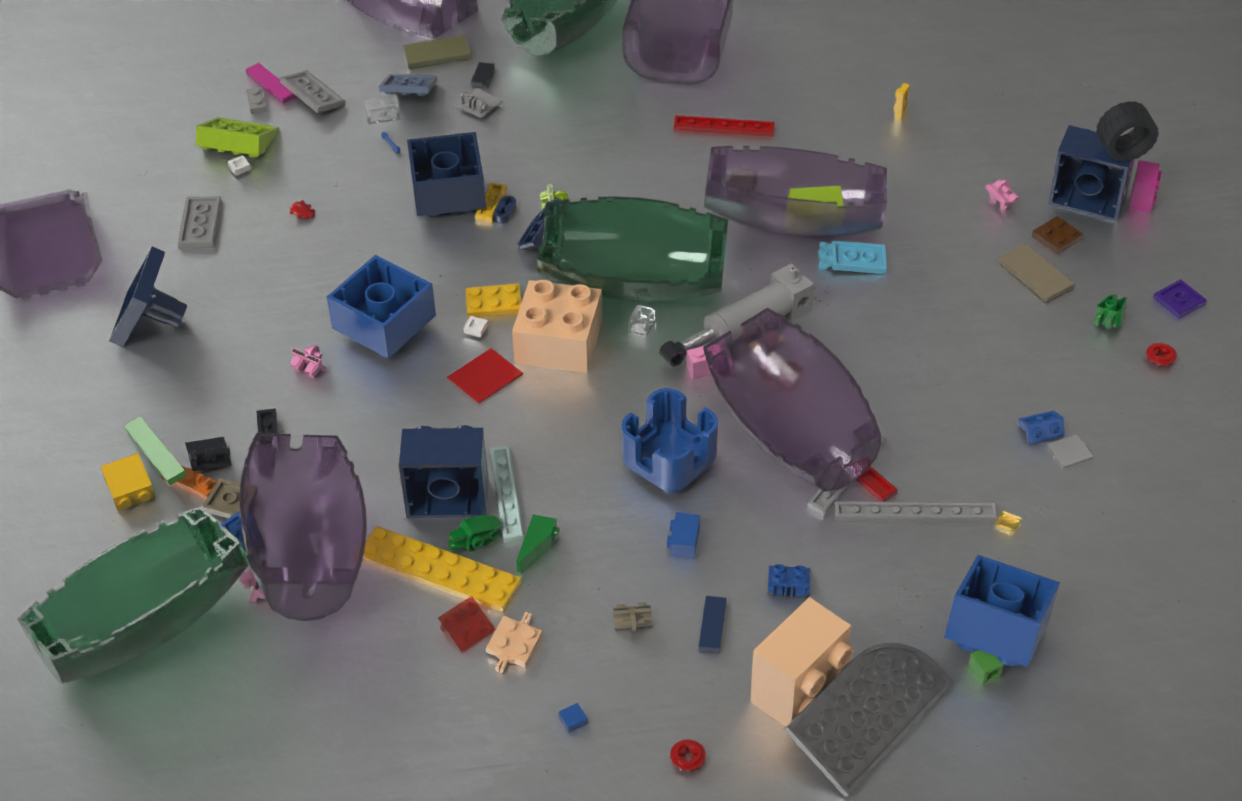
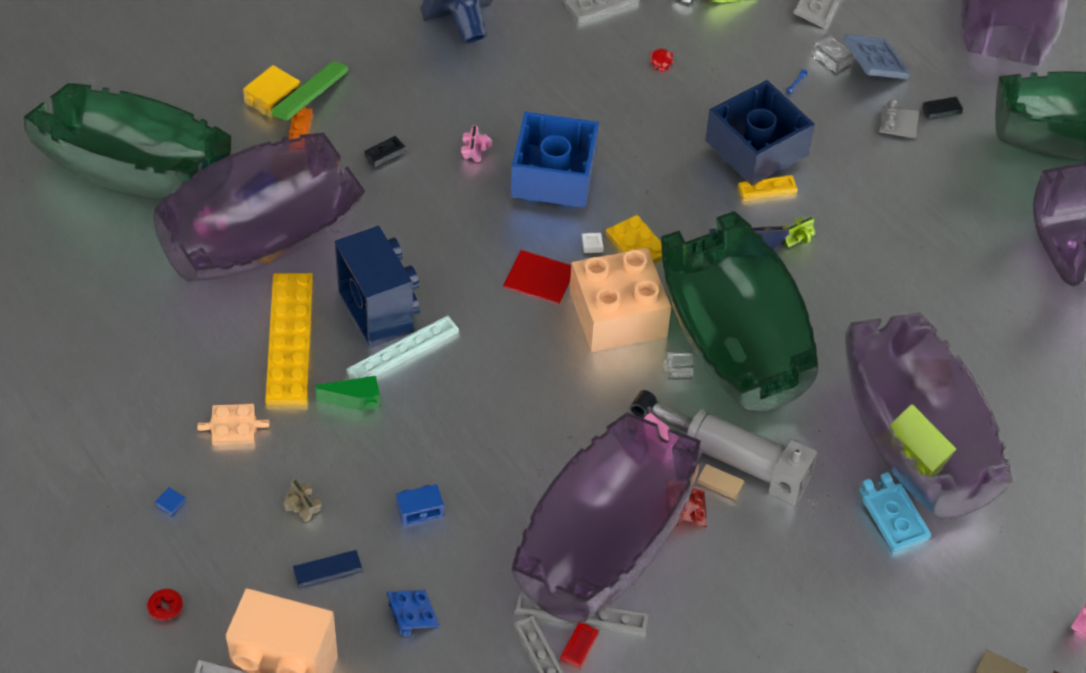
camera: 60 degrees right, 5 degrees up
black hinge [185,437,232,471] -> none
olive tile [403,35,472,69] -> none
clear red hinge [438,596,496,652] -> none
green hinge [448,514,503,552] -> none
dark blue beam [494,196,516,224] -> none
blue piece [621,388,718,492] -> none
red tile [673,115,775,137] -> none

